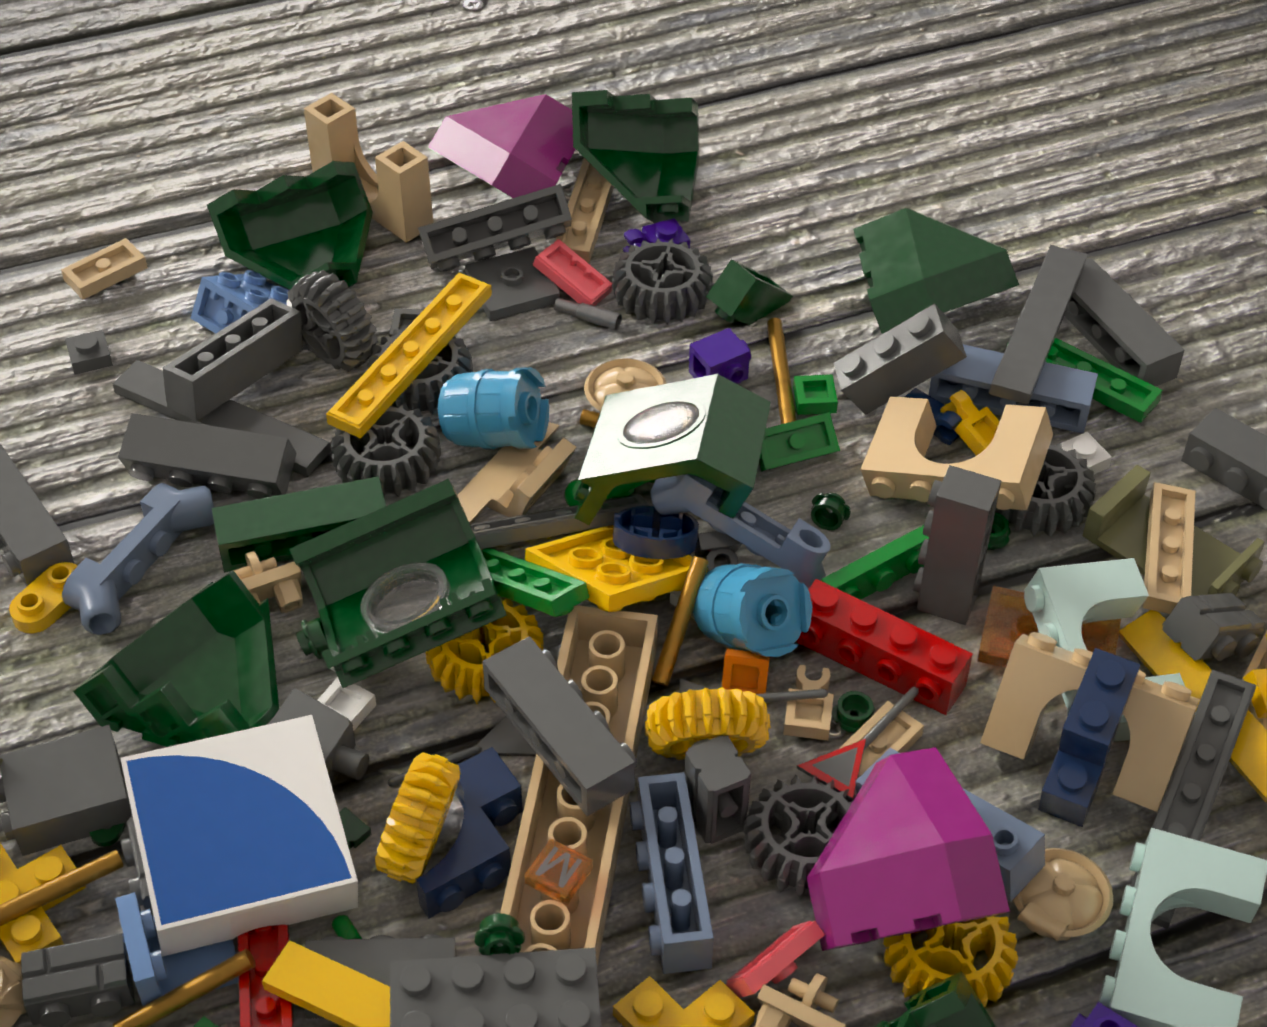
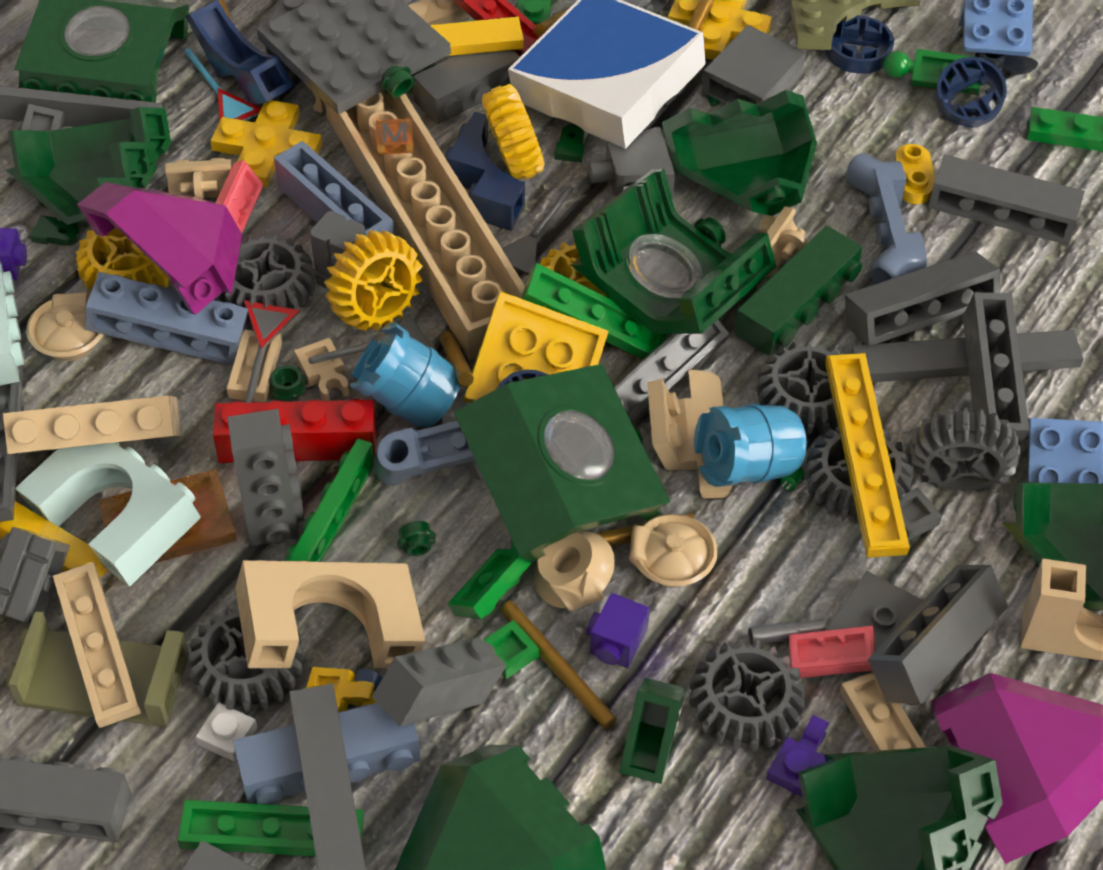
camera: 145 degrees right, 5 degrees up
dark grey brick [483,636,637,816] -> none
dark blue arch [1038,648,1141,827] -> none

